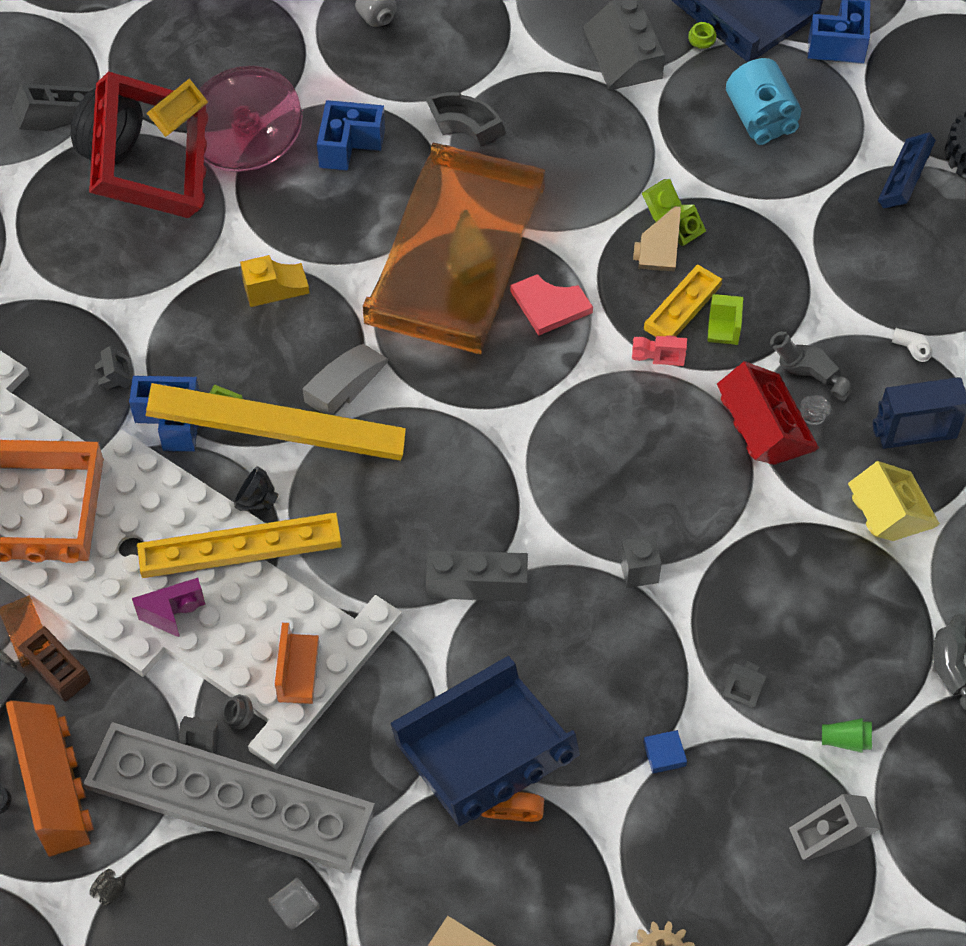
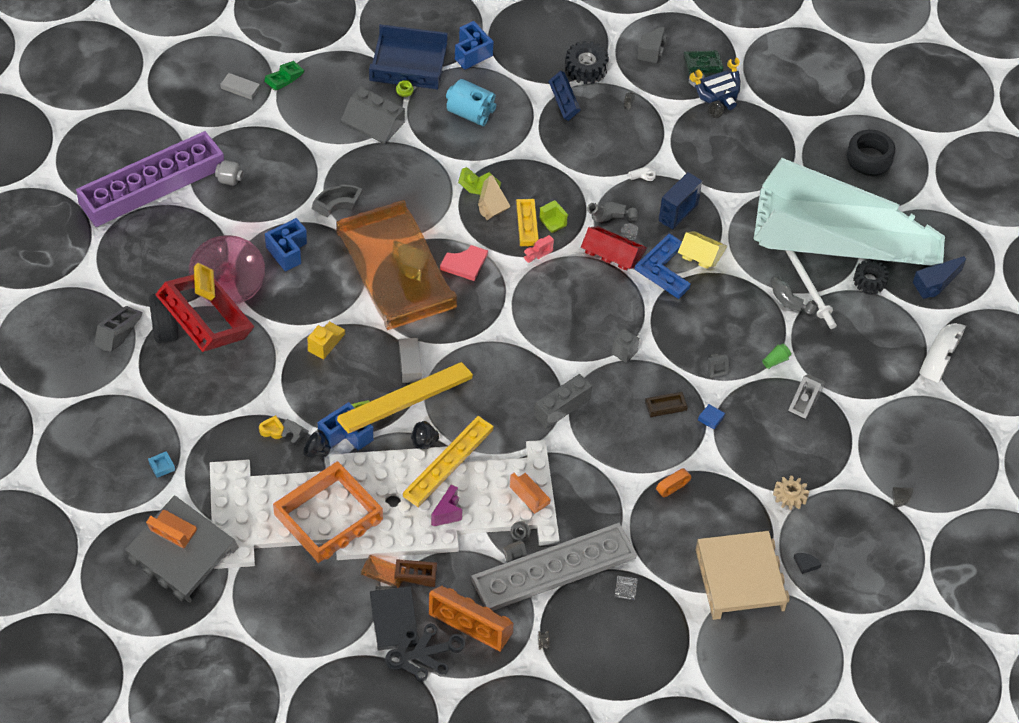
camera: 45 degrees left, 5 degrees down
dark blue panel [390,656,580,827] -> none
none -> yellow tile [259,415,284,439]
none -> black piece [303,429,331,458]
none -> blue plate [635,234,691,299]
none -> dark brown tile [645,392,688,417]

